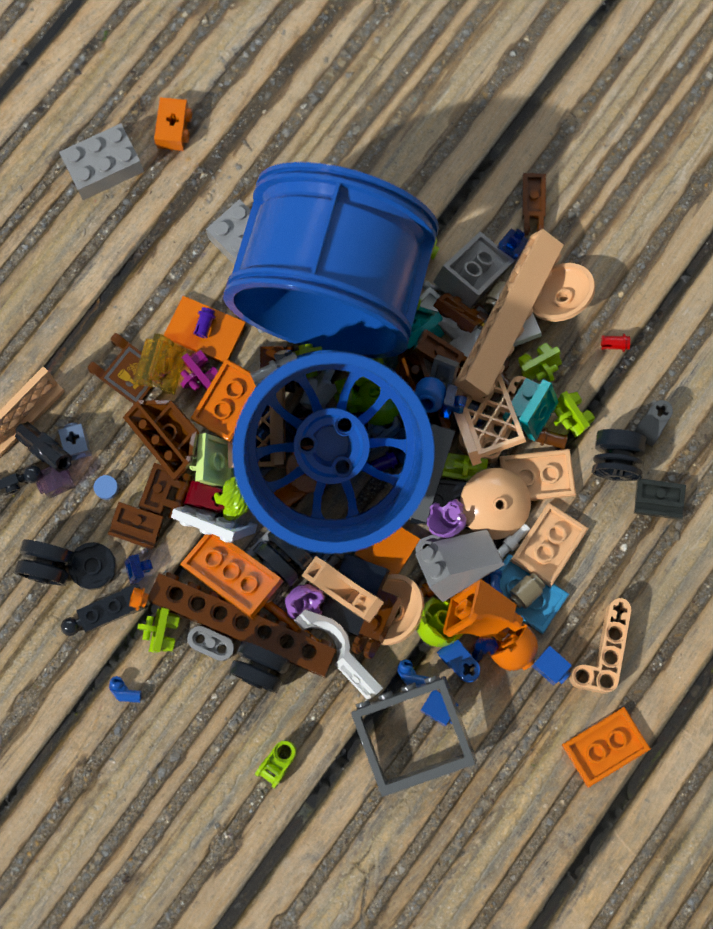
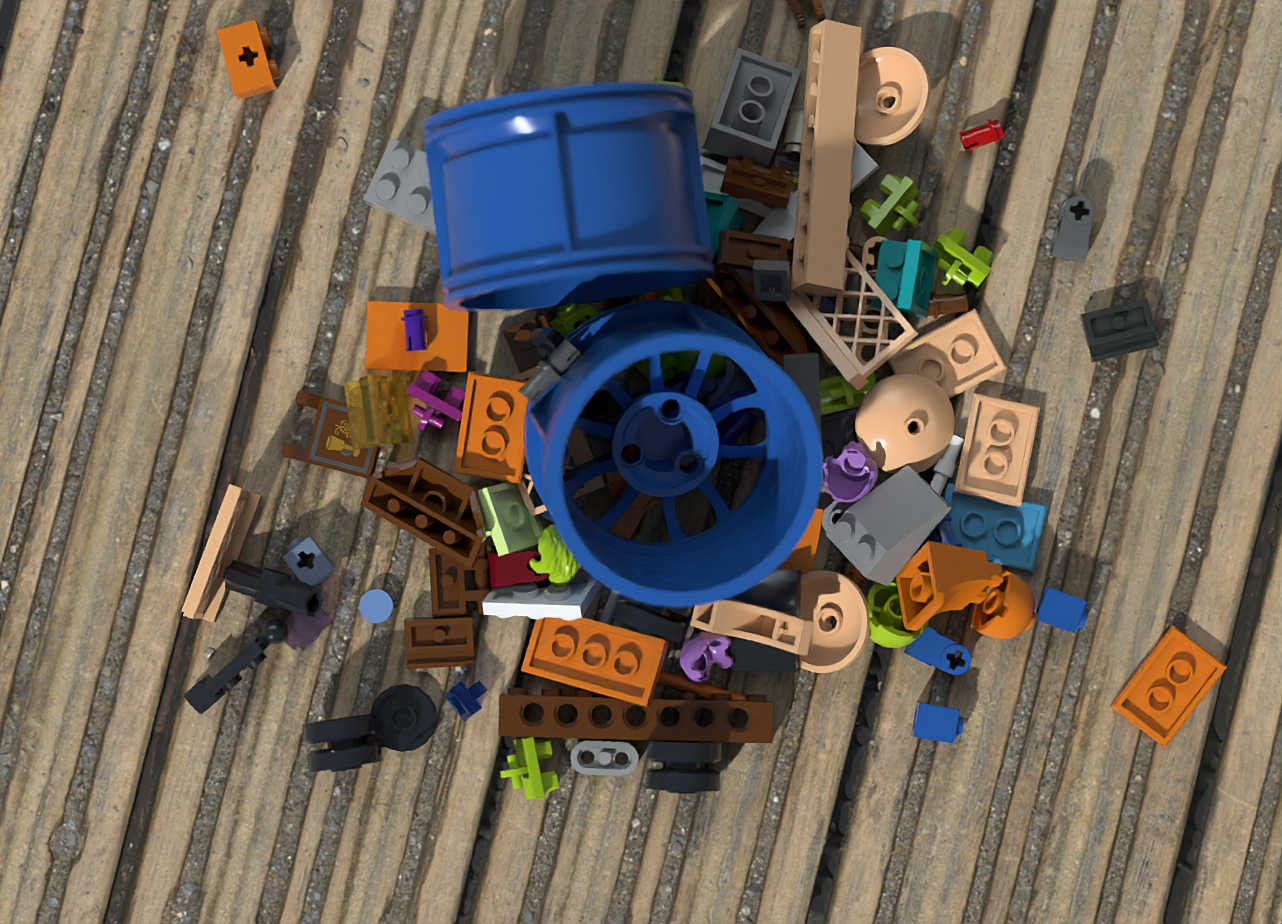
camera: 20 degrees left, 10 degrees up
light grey brick [59,123,144,200] -> none
black plate [61,584,148,636] -> none
blue arm [109,676,142,703] -> none
orange plate [129,588,148,611] -> none
lime piece [255,741,297,789] -> none
white piece [294,610,383,700] -> none
dark grey window [351,675,477,797] -> none
reddish brown hinge [352,589,402,659] -> none
blue arm [398,659,428,686] -> none
blue head [414,377,446,413] -> none
clear blue tile [439,384,467,419] -> none
clear blue arm [471,637,498,661] -> none
clear blue tile [497,228,528,260] -> none
dark tan brick [509,573,546,609] -> none
light nougat beam [569,598,631,694] -> none
black wheel [592,429,647,481] -> none

